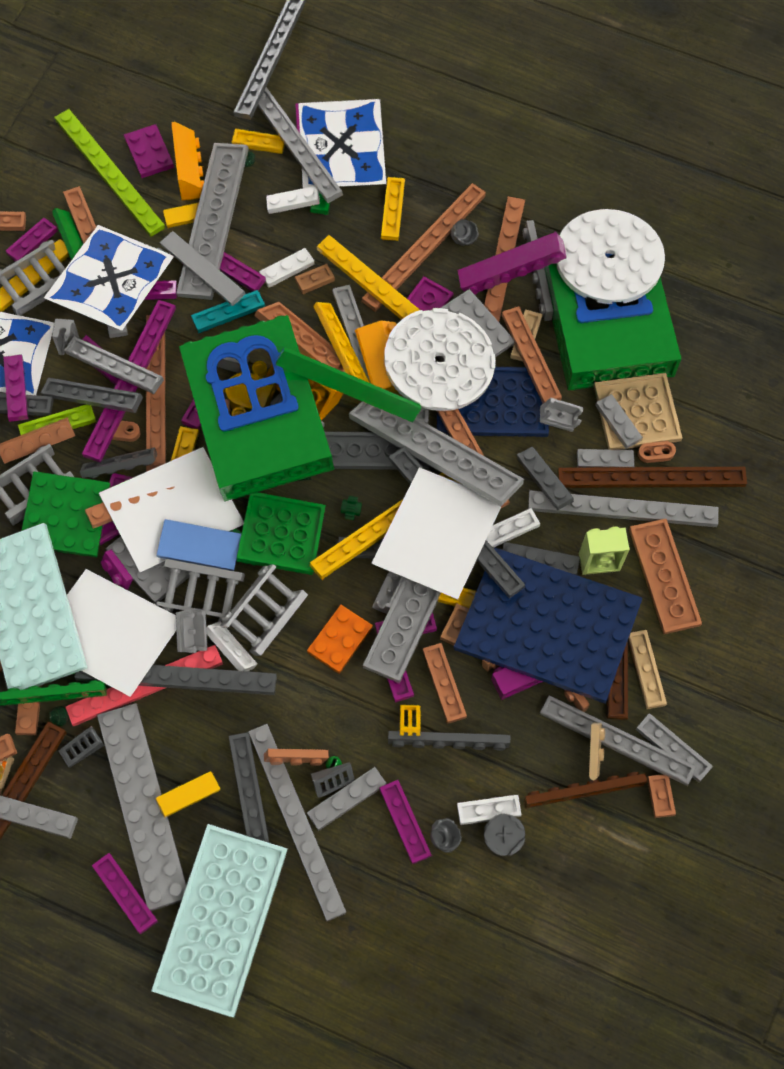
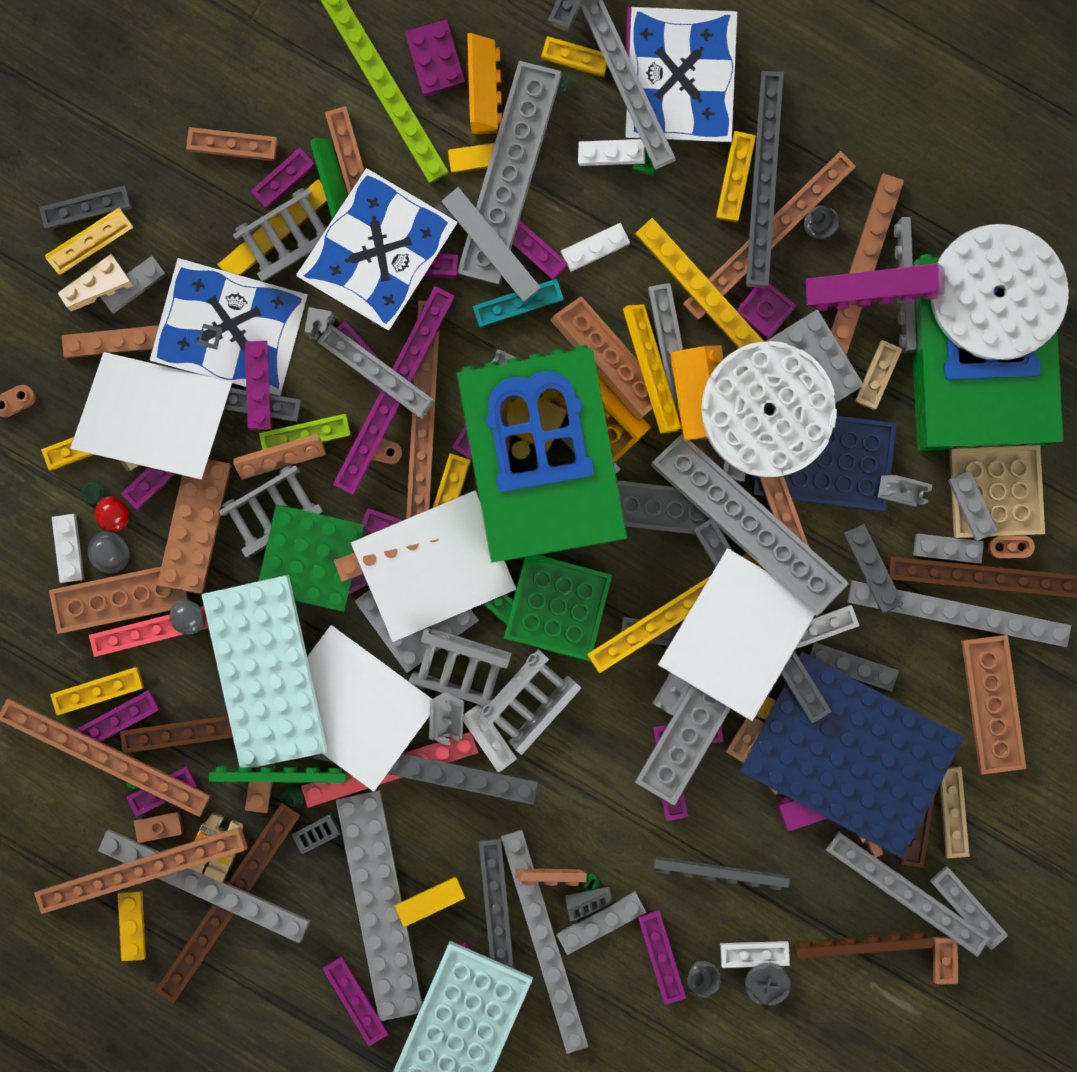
camera: 10 degrees right, 20 degrees up
dark grey plate [41,378,143,413] -> none
dark grey plate [80,447,157,478] -> none
magenta plate [101,549,133,590] -> none
medium blue tile [157,519,241,571] -> none
green tile [276,347,421,423] -> none
medium nougat plate [295,264,335,294] -> none
orange plate [307,605,373,674] -> none
dark green gear [341,496,362,520] -> none
yellow tile [400,705,420,736] -> none
nougat plate [422,643,467,724] -> none
nougat plate [502,306,562,404] -> none
yellowish green brick [579,527,630,575] -> none
tan hinge [589,723,605,780] -> none
none -> dark grey plate [746,71,784,288]

